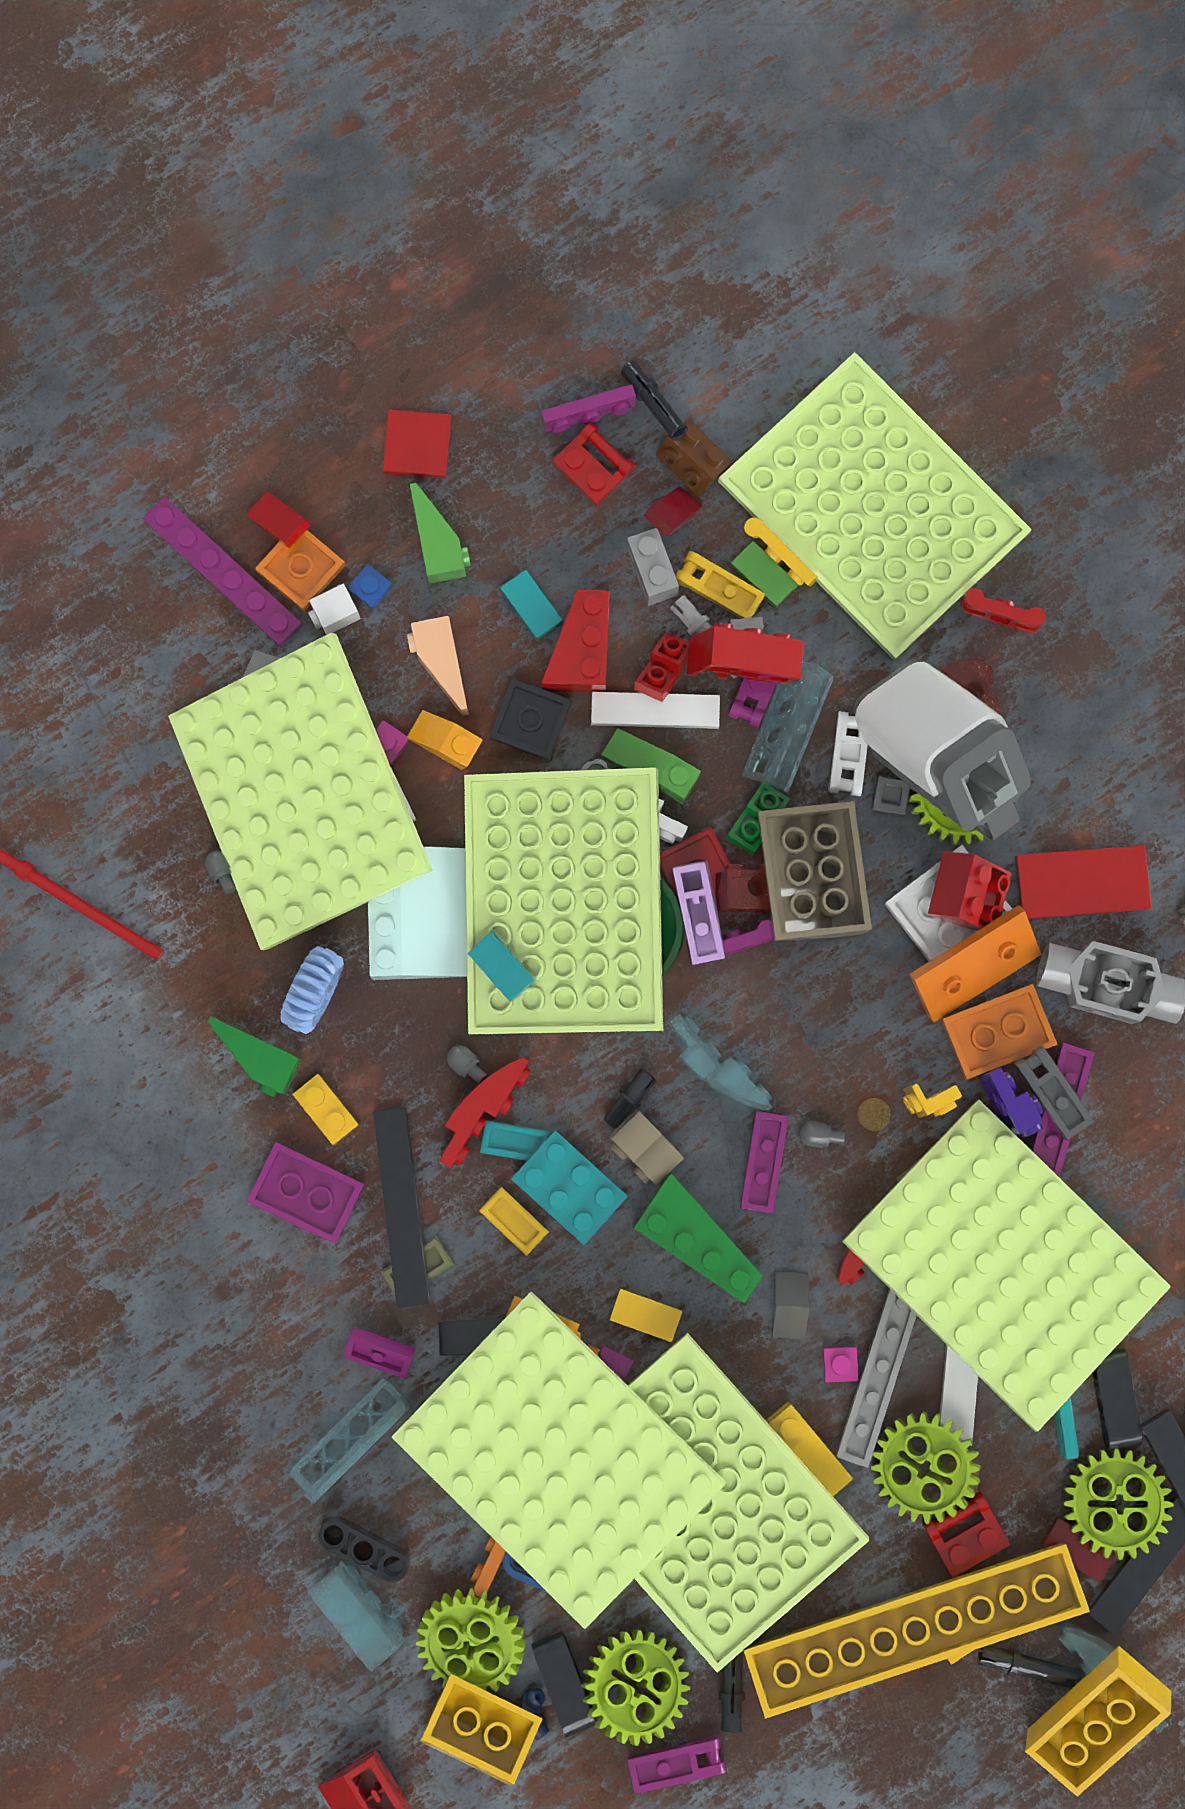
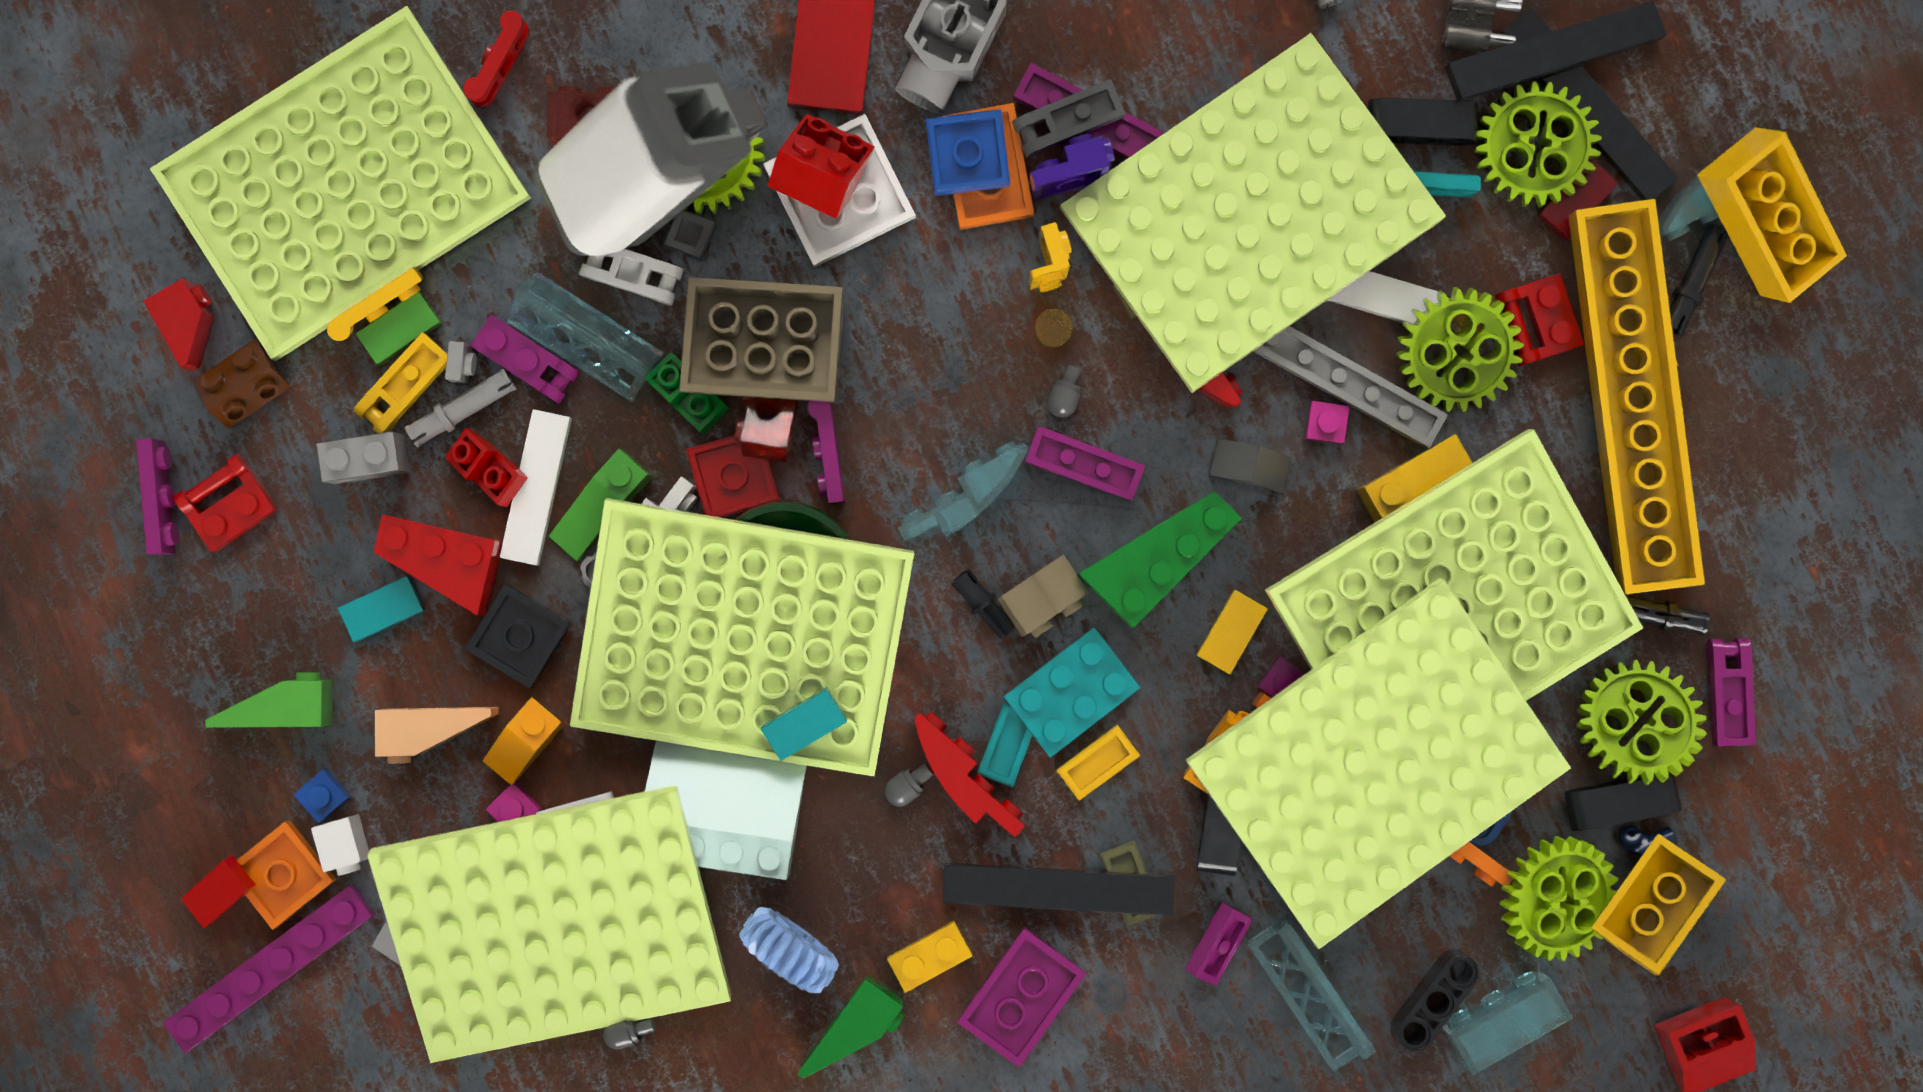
camera: 80 degrees left, 5 degrees up
red tile [383,410,452,479] -> none
black pin [621,361,688,440] -> none
dark red tile [643,486,703,536] -> none
lavender slope [673,860,725,965] -> none
red wedge [687,623,804,684] -> none
orange plate [909,905,1042,1023] -> none
none -> red slope [143,278,215,372]
none -> blue tile [925,109,1010,196]

